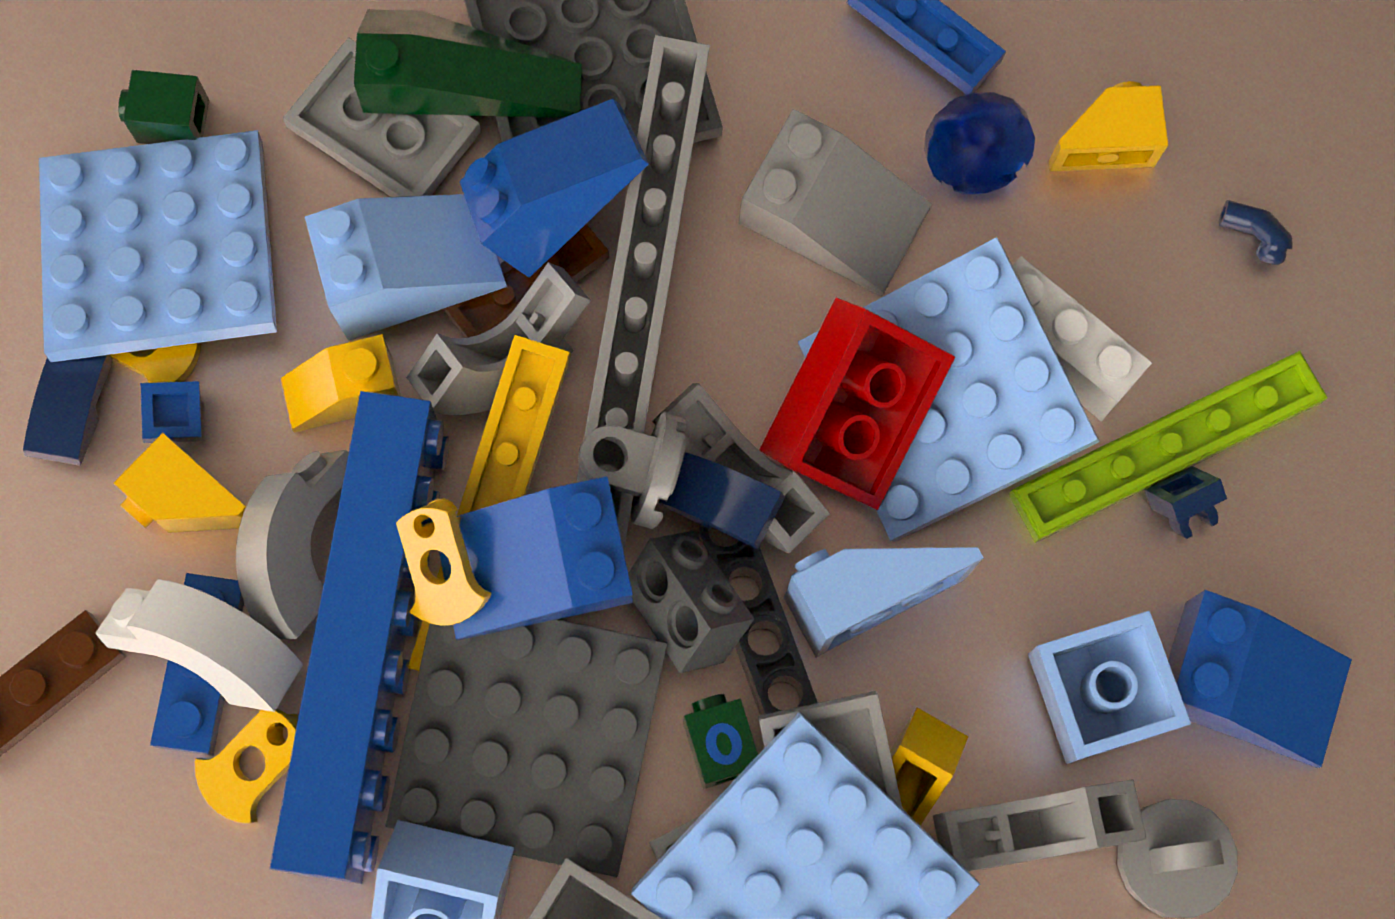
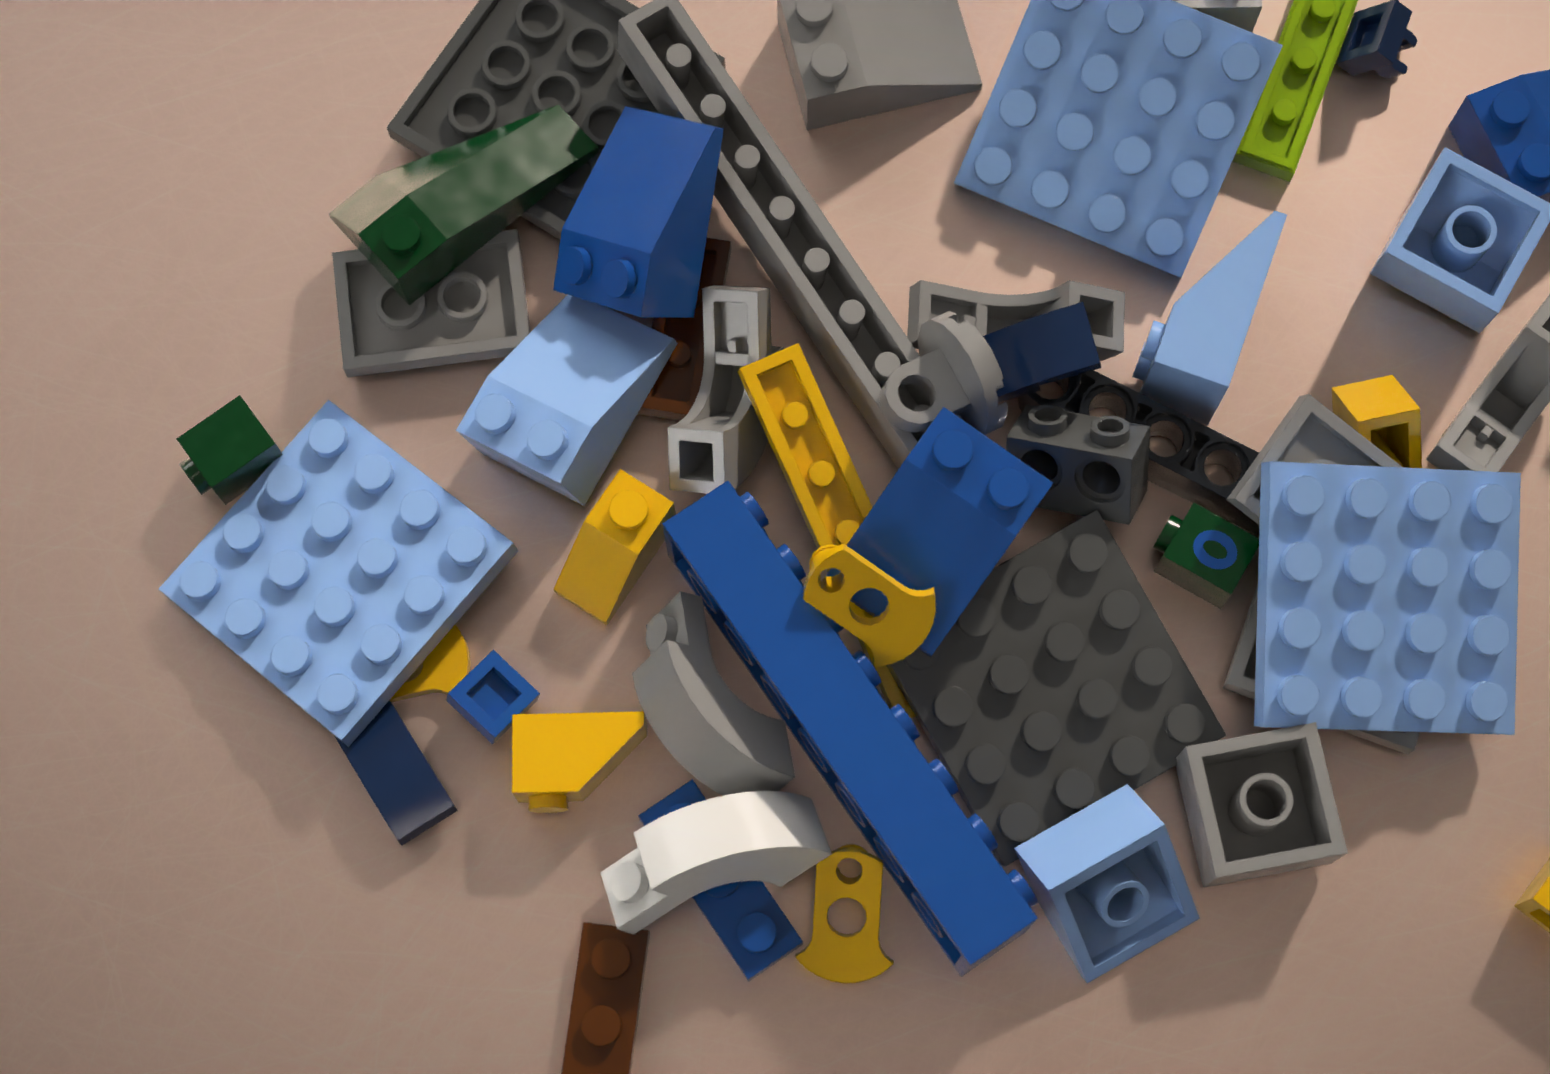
camera: 35 degrees left, 0 degrees up
red slope [759,298,955,510] -> none

